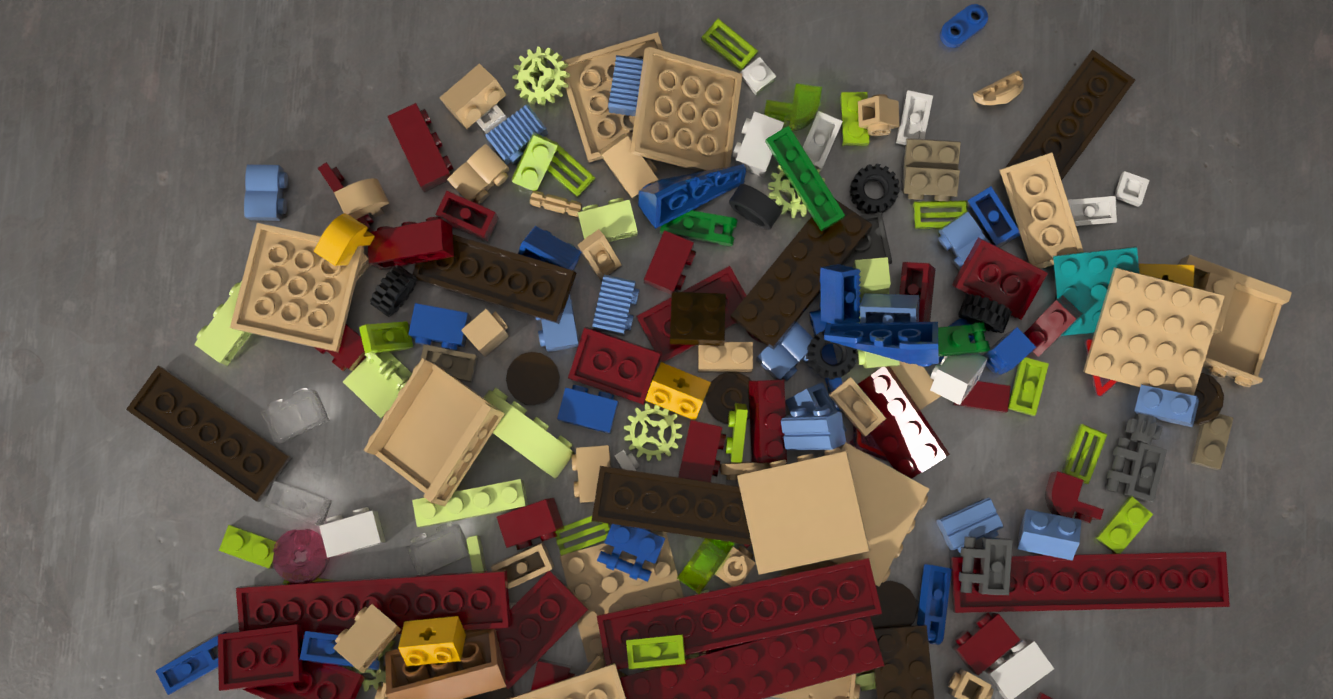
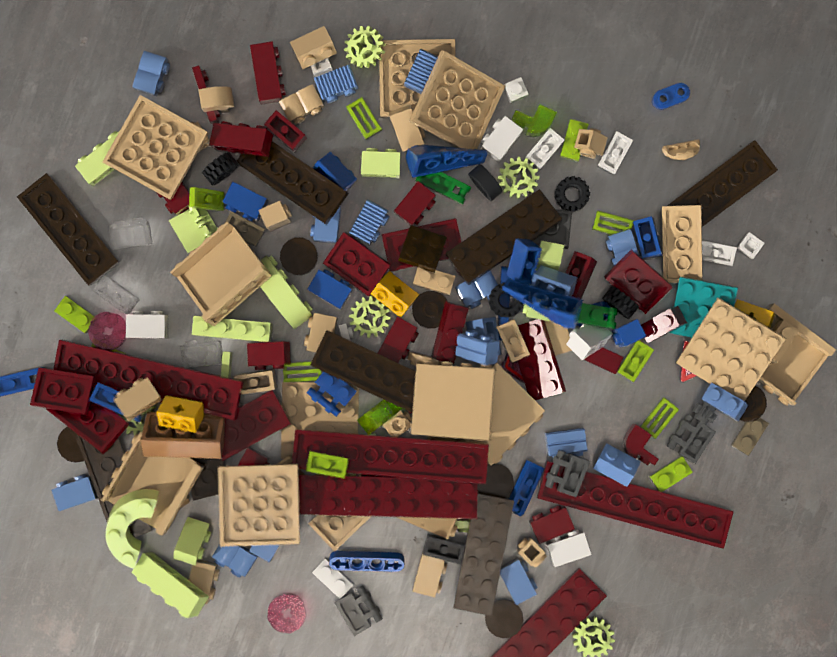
camera: 15 degrees right, 5 degrees up
yellow brick [314,213,375,266] -> none
lime plate [512,132,558,191] -> none
tan axle [530,191,582,217] -> none
tan plate [577,229,622,280] -> none
lime tile [701,18,758,72] -> none
lime plate [725,403,748,463] -> none
green plate [765,126,845,232] -> none
dark tan plate [901,138,961,201] -> none

